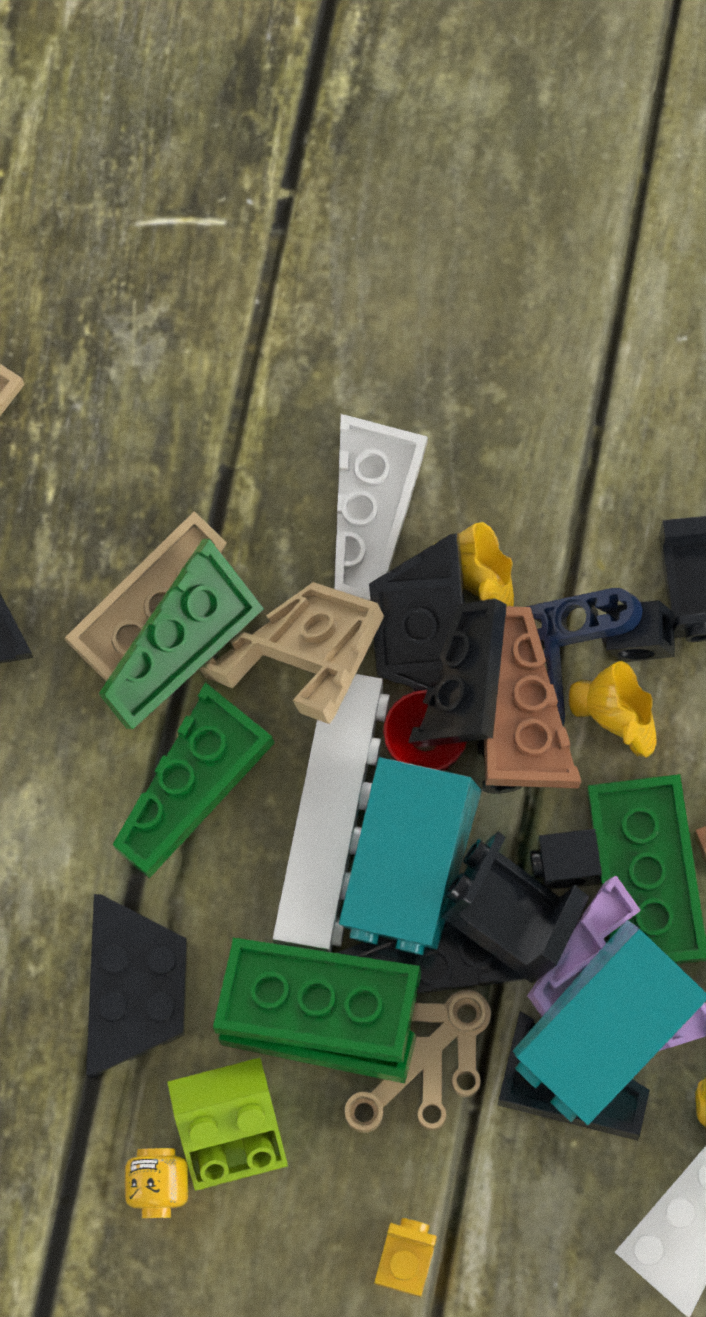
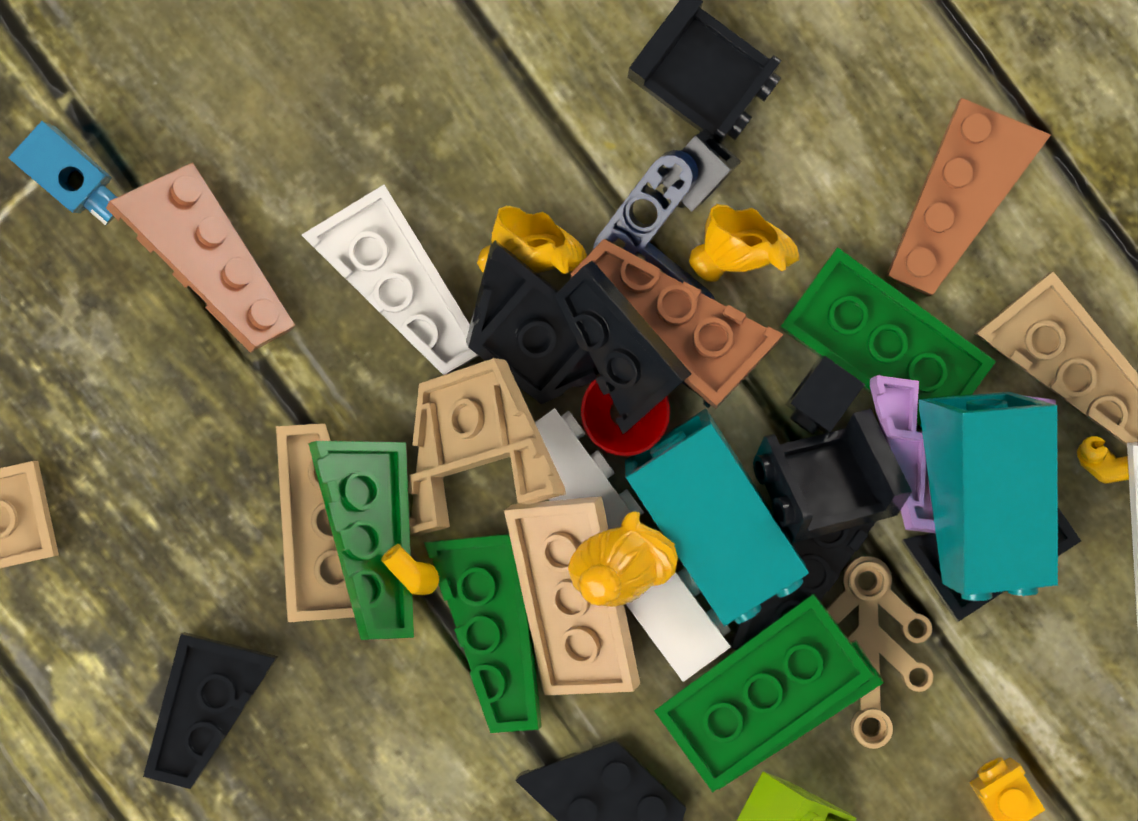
camera: 50 degrees left, 15 degrees up
none -> dark azure torso [8,121,117,226]
none -> wing [106,162,295,353]
none -> yellow arm [381,544,439,595]
none -> tan plate [504,496,640,695]
none -> yellow hair [568,511,678,607]

